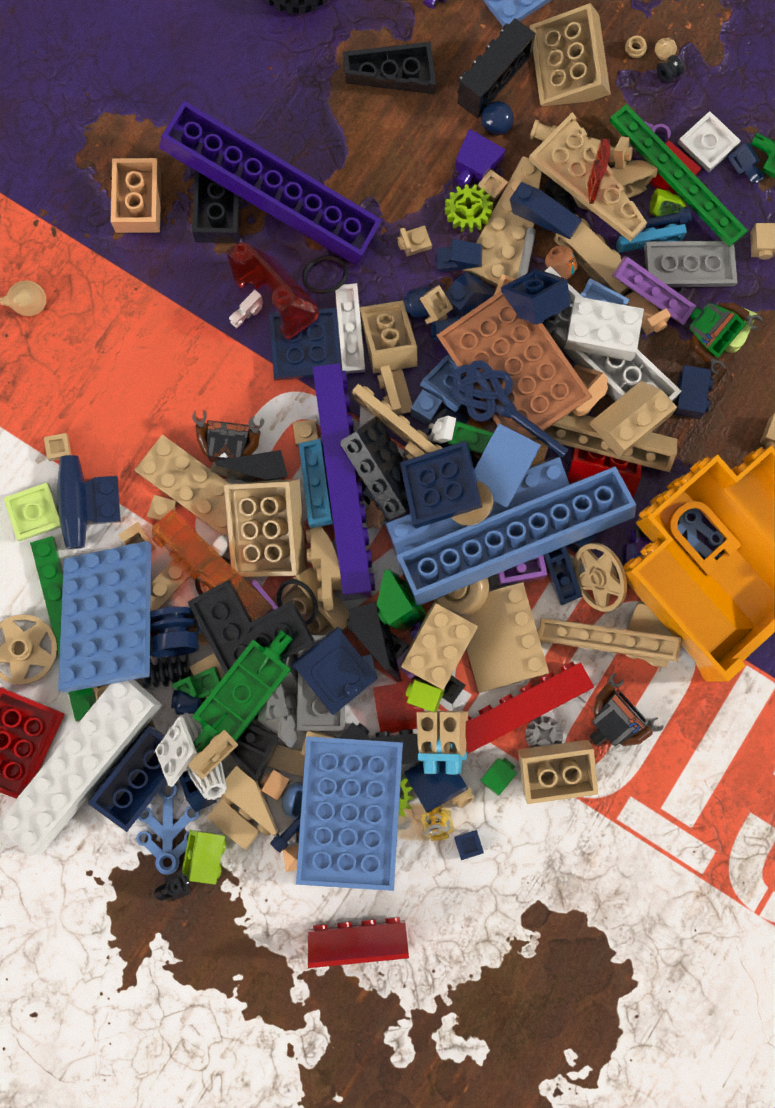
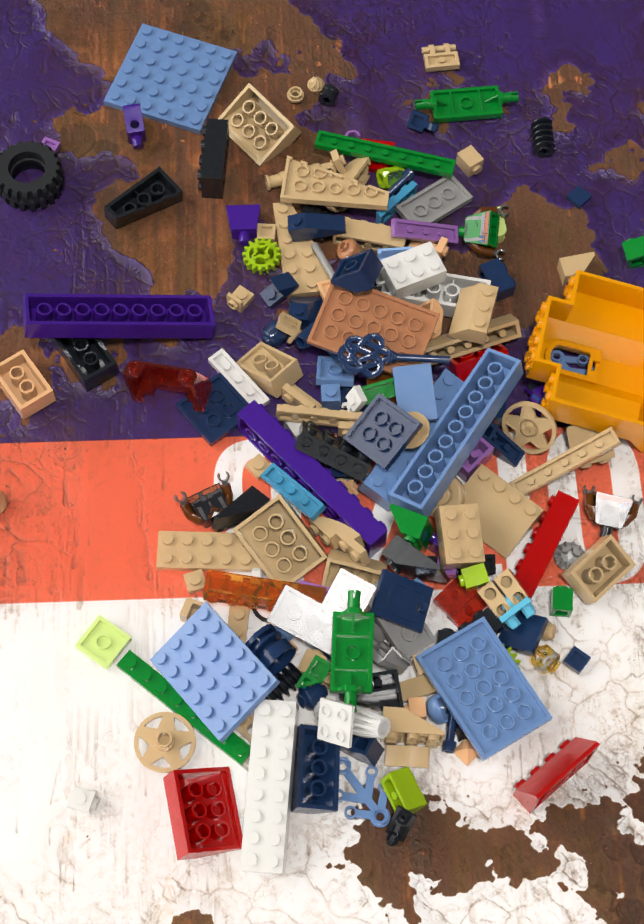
camera: 35 degrees left, 15 degrees down
tan plate [44,433,72,461] -> none
dark blue plate [57,455,121,549] -> none
tan plate [188,730,238,780] -> none
white plate [229,290,263,328] -> none
black tyre [277,579,318,625] -> none
black tyre [302,256,348,294] -> none
dark blue hair [481,101,514,136] -> none
clear red slope [587,139,610,204] -> none
white plate [678,111,741,173] -> none

